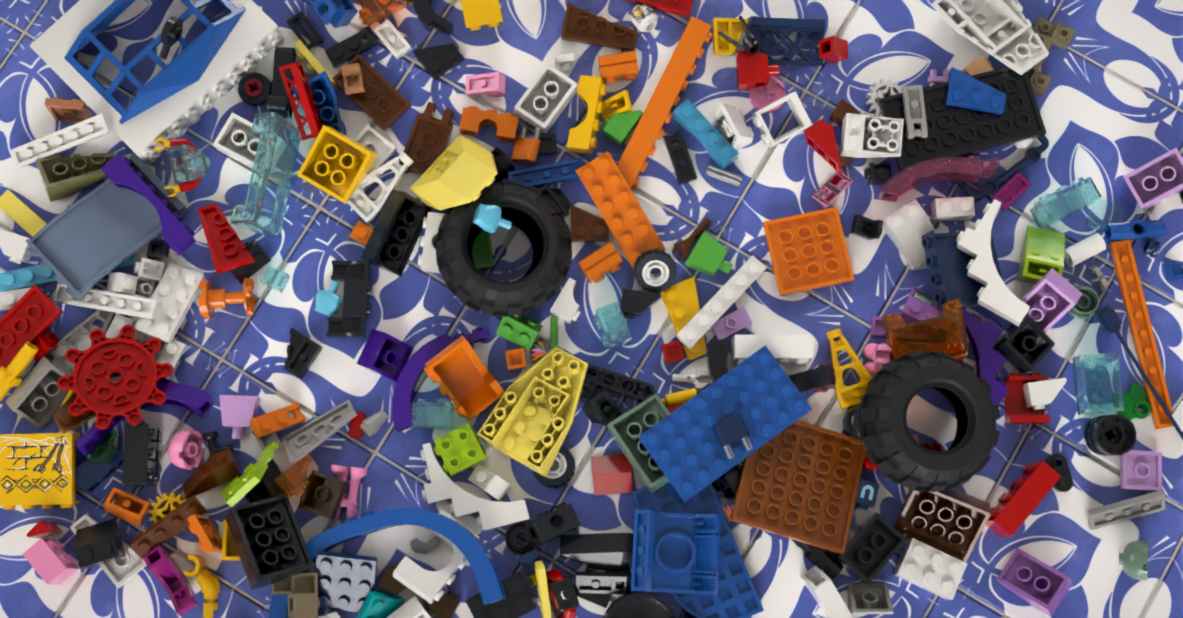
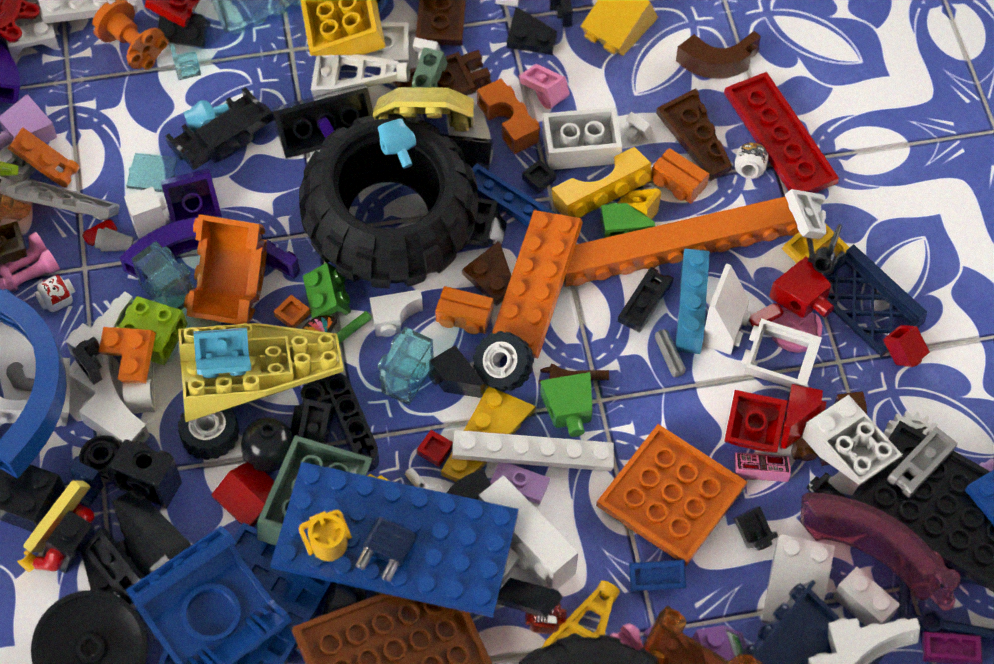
camera: 50 degrees right, 20 degrees down
black wing [284,328,323,380] -> none
orange plate [349,221,373,247] -> none
bright green plate [472,230,494,270] -> none
orange piece [511,127,542,163] -> none
none -> white head [34,275,75,312]
none -> black bracket [72,337,102,385]
none -> orange plate [98,327,156,384]
none -> white brick [124,187,170,239]
none -> clear light blue piece [126,153,177,192]
none -> medium azure bracket [193,328,252,378]
none -> black cylinder [241,417,293,472]
none -> yellow piece [299,509,352,561]
none -> dark purple tile [317,117,334,138]
none -> sand green leg [412,47,448,88]
none -> white tile [413,37,440,61]
none -> blue plate [629,560,686,591]
none -> red slope [724,390,788,453]
none -> piece [749,303,784,327]
none -> white wing [785,189,826,239]

